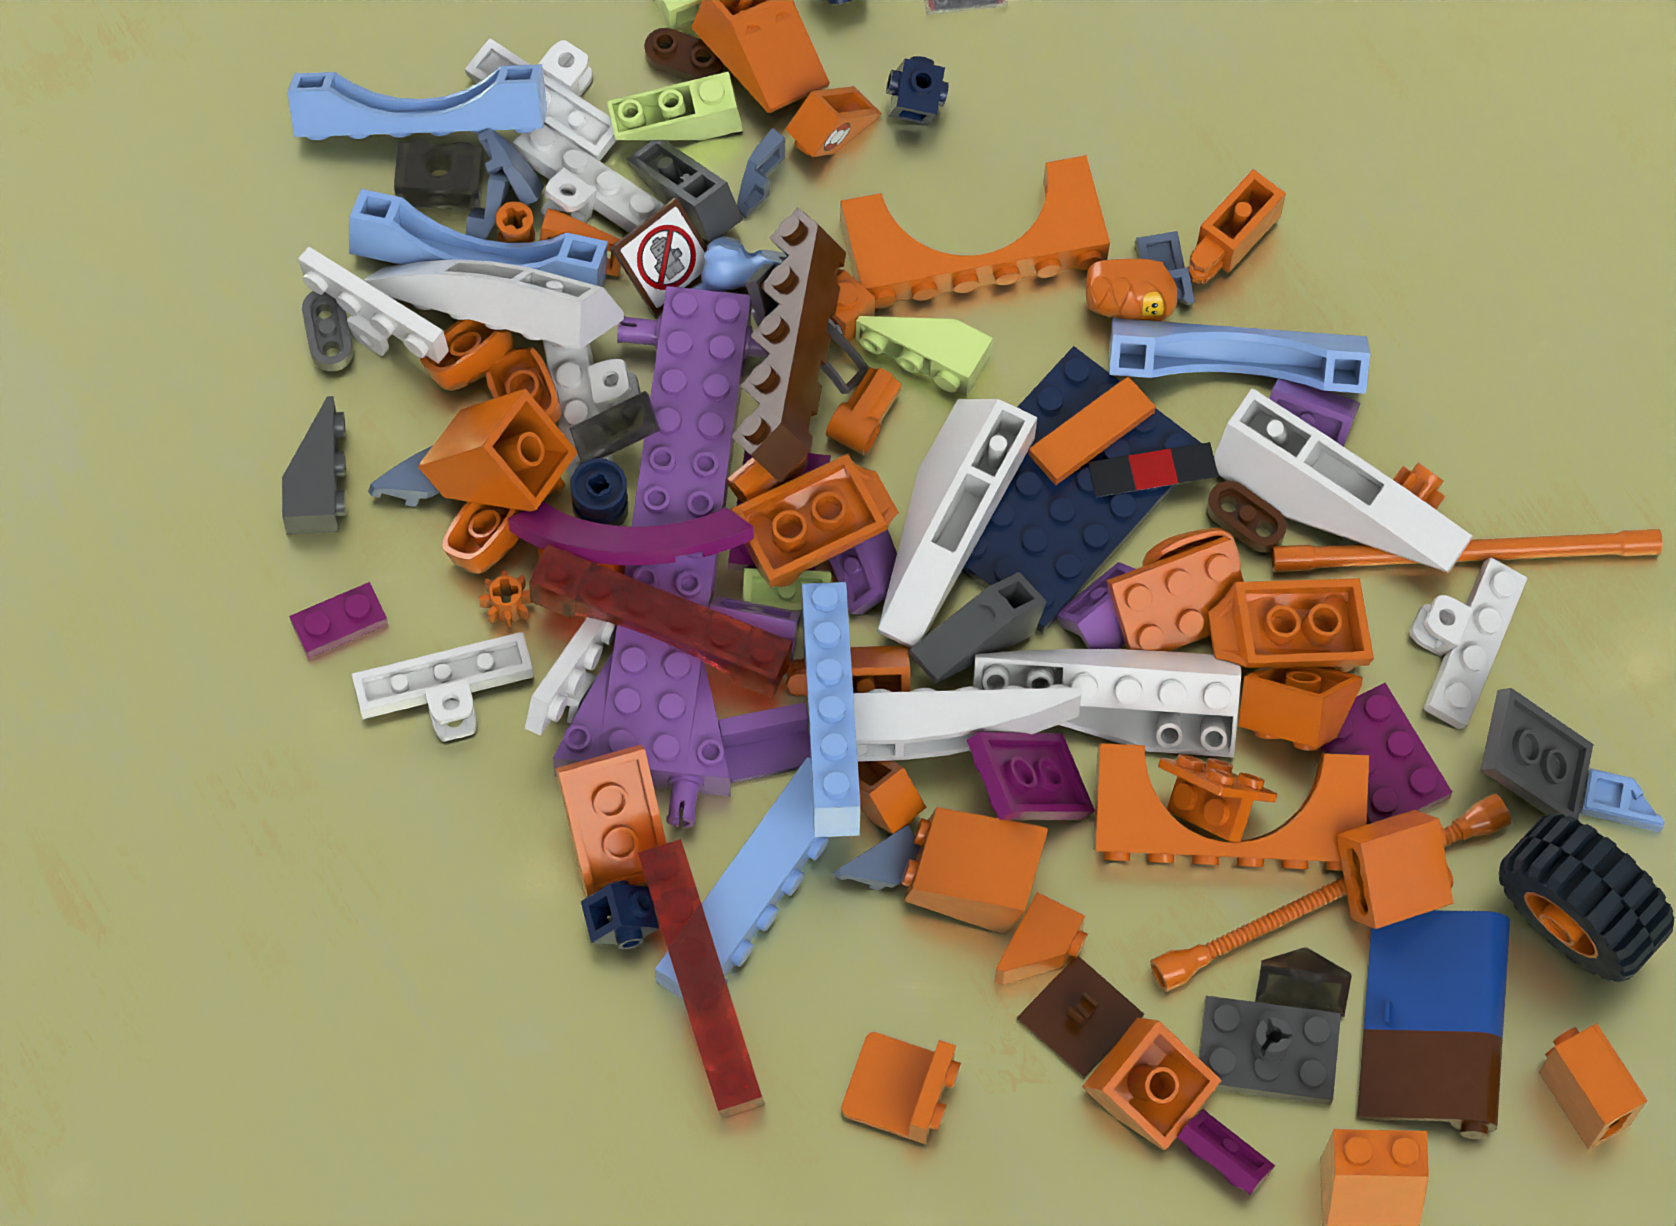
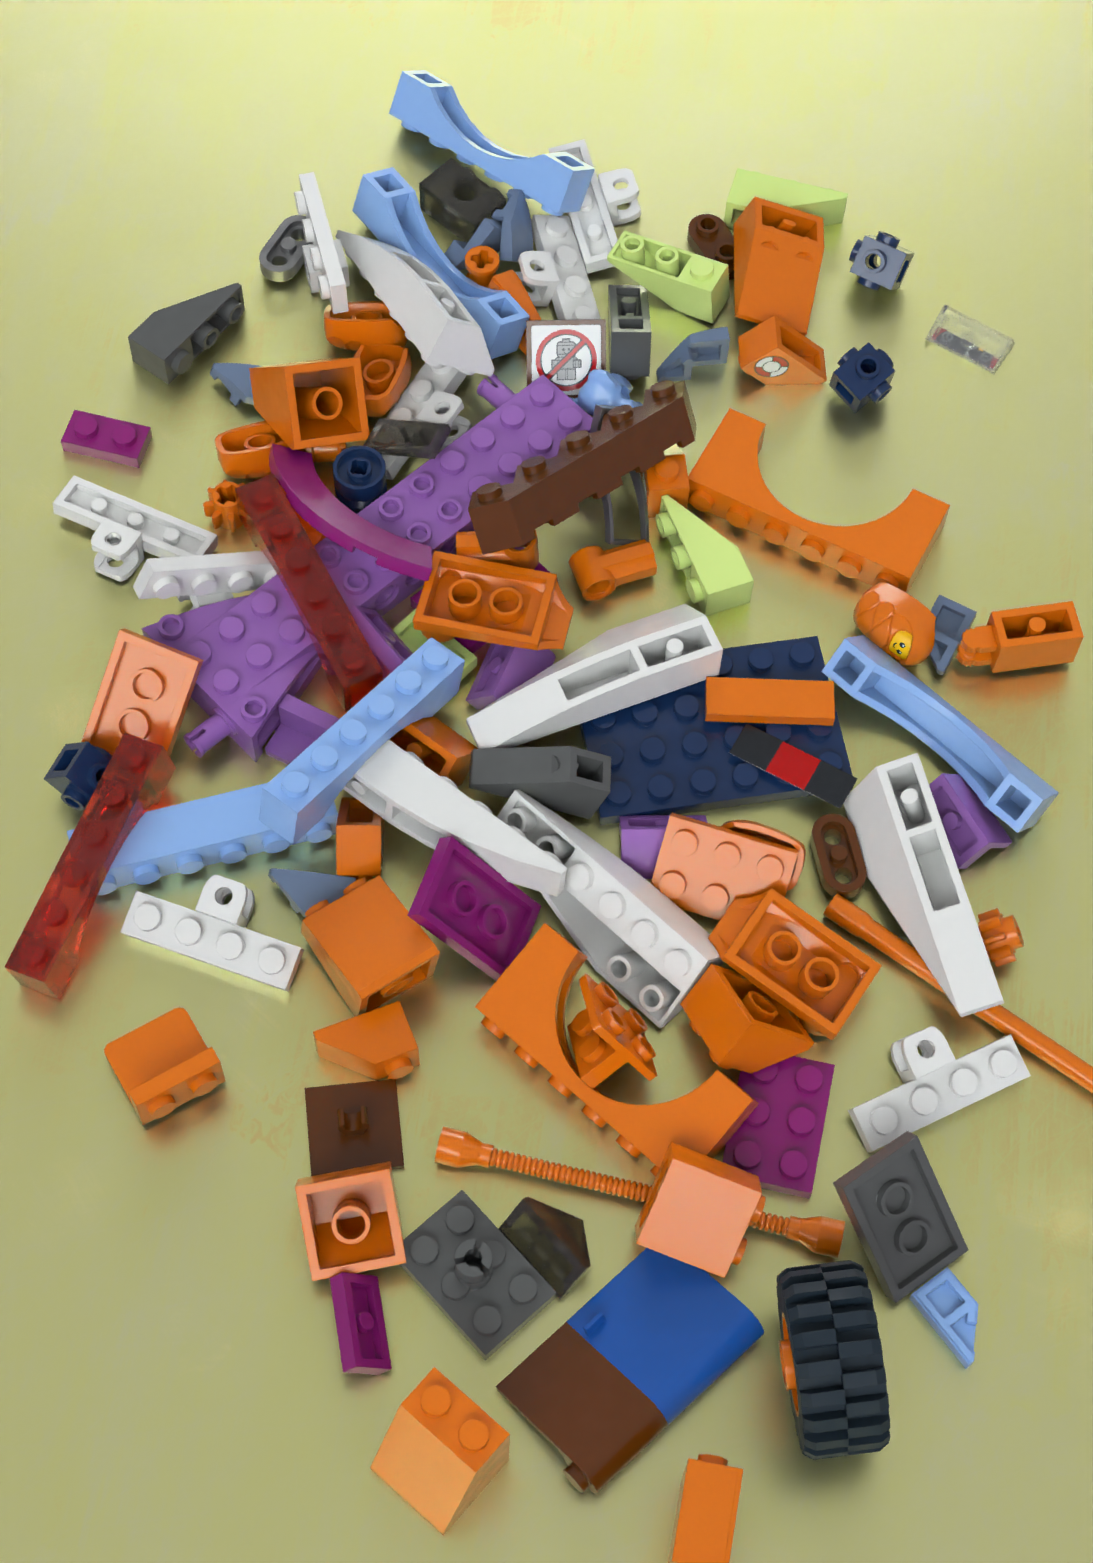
camera: 40 degrees right, 5 degrees down
none -> white plate [120,875,304,992]

